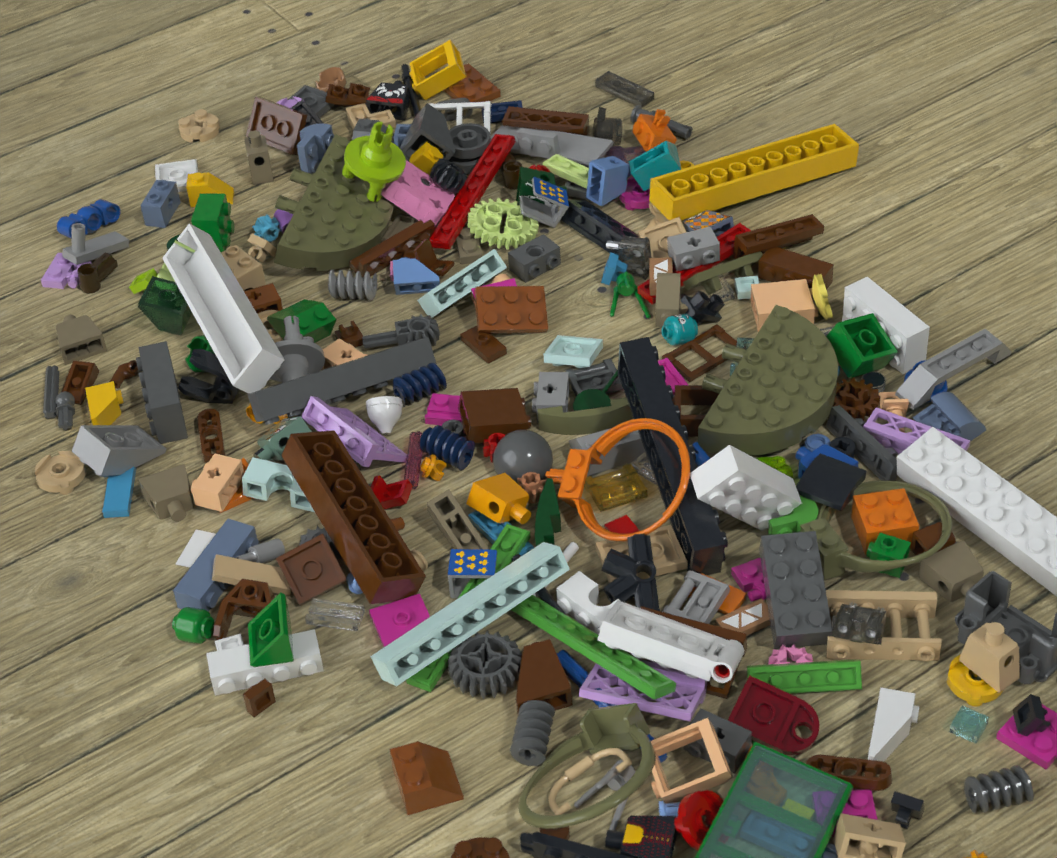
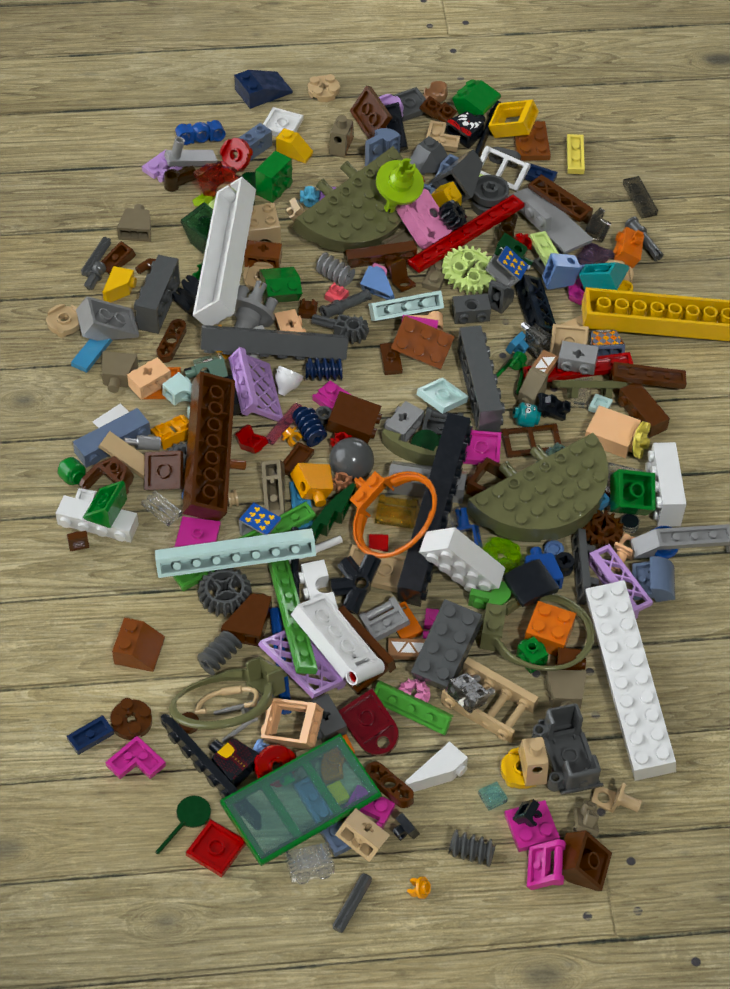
camera: 25 degrees right, 10 degrees up
none -> light orange piece [150,415,189,450]
none -> clear red piece [193,162,240,197]
none -> red plate [220,138,253,172]
none -> dark blue slope [234,70,293,109]
none -> reddish brown tile [283,442,314,477]
none -> dark grey pin [320,289,372,318]
none -> coral tile [325,282,349,303]
none -> green slope [452,79,501,115]
none -> dark grey brick [457,325,505,432]
none -> dark grey slope [488,280,515,314]
none -> light yellow plate [566,134,585,174]

